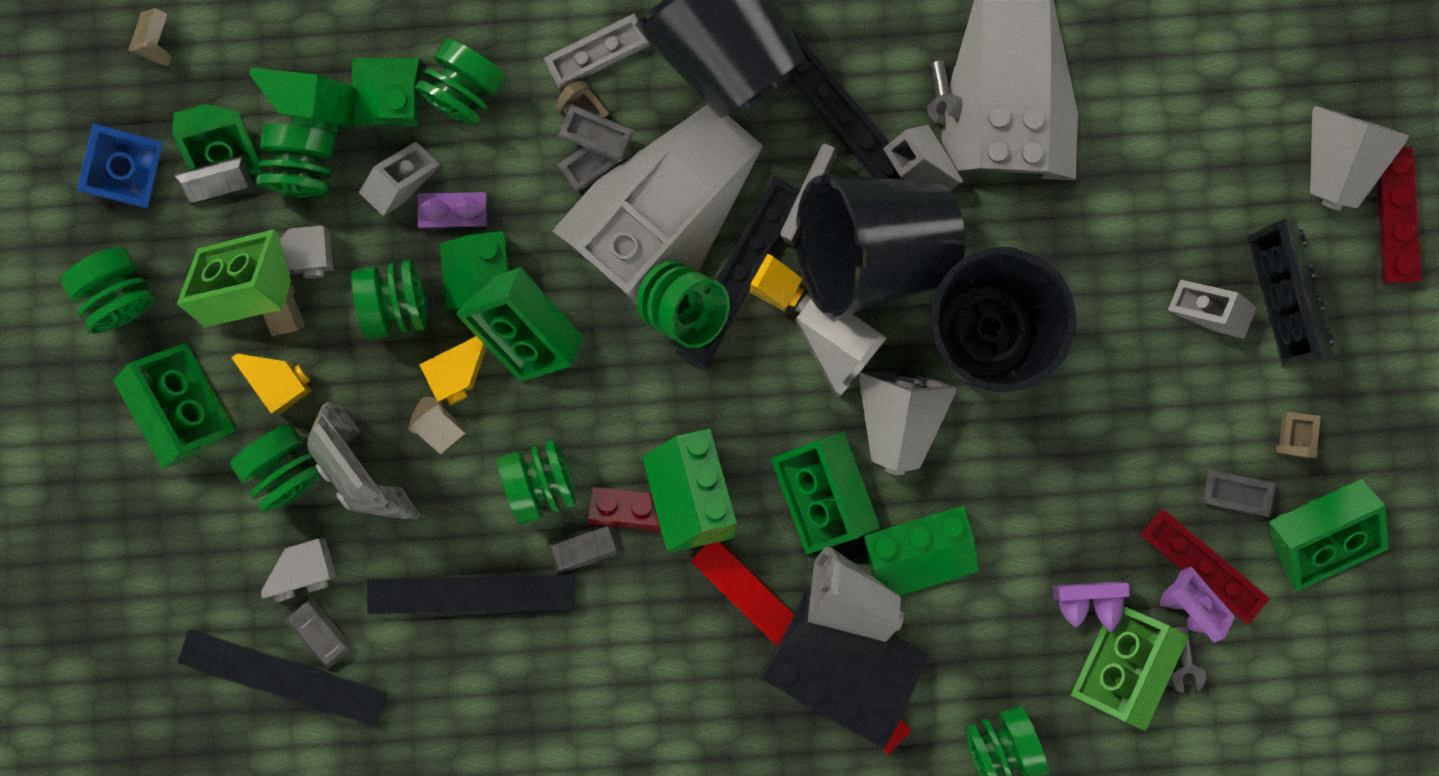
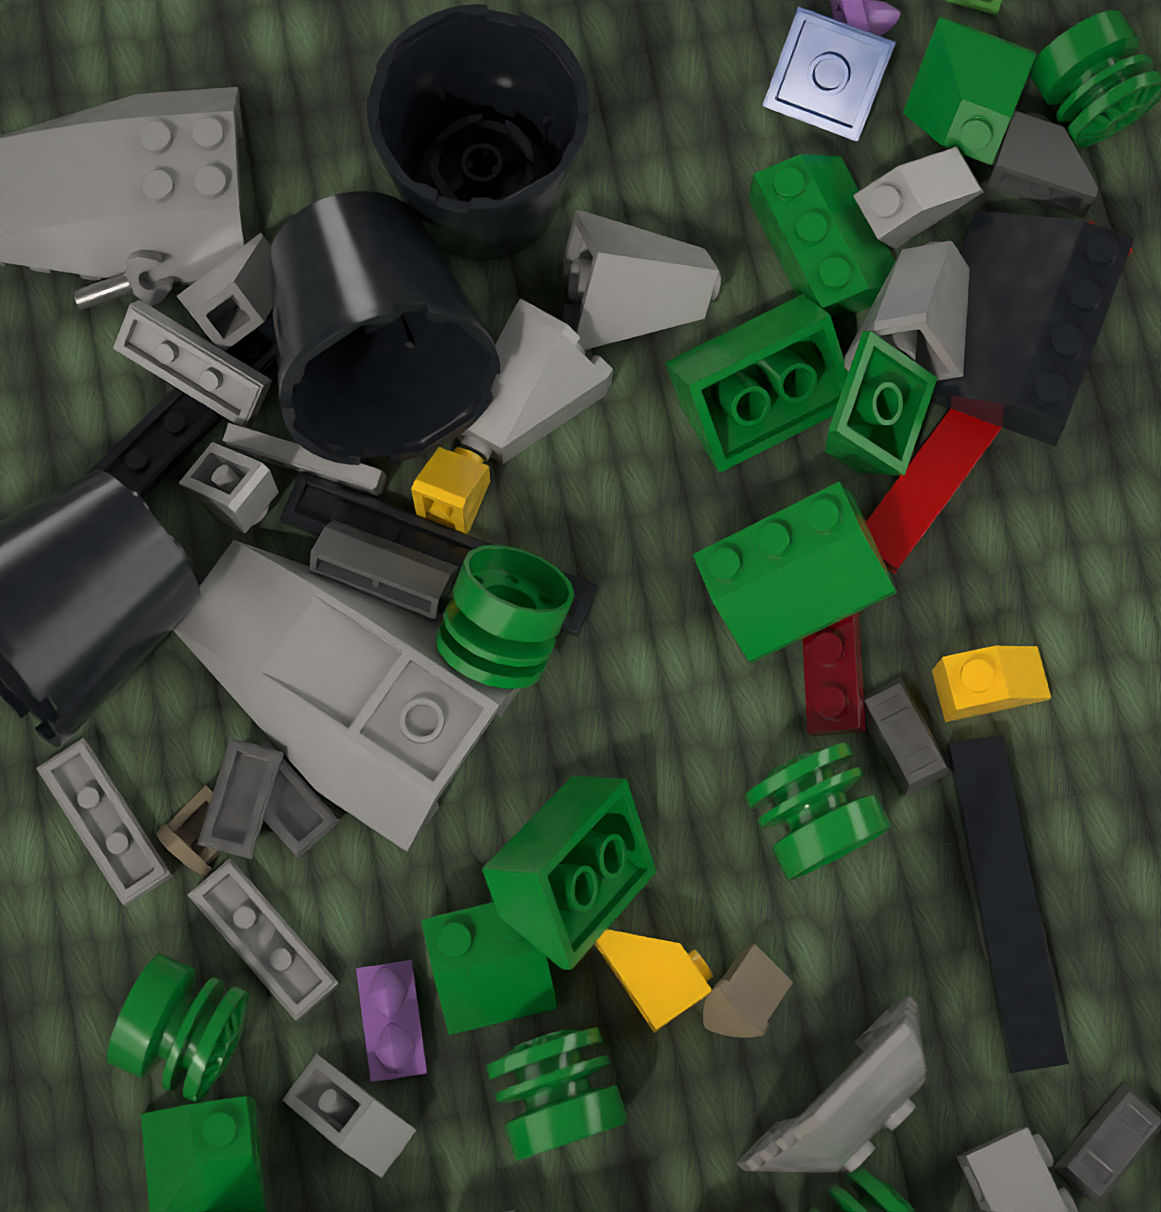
camera: 95 degrees left, 10 degrees down
none -> light grey tile [113,300,272,428]
none -> light grey slope [179,442,279,533]
none -> light grey tile [188,858,340,1022]
none -> dark grey piece [309,520,458,619]
none -> tile [763,6,896,142]
none -> green slope [825,331,937,475]
none -> light grey slope [853,147,983,249]
none -> green slope [902,16,1037,165]
none -> yellow slope [932,645,1051,722]
none -> dark grey slope [987,111,1099,218]

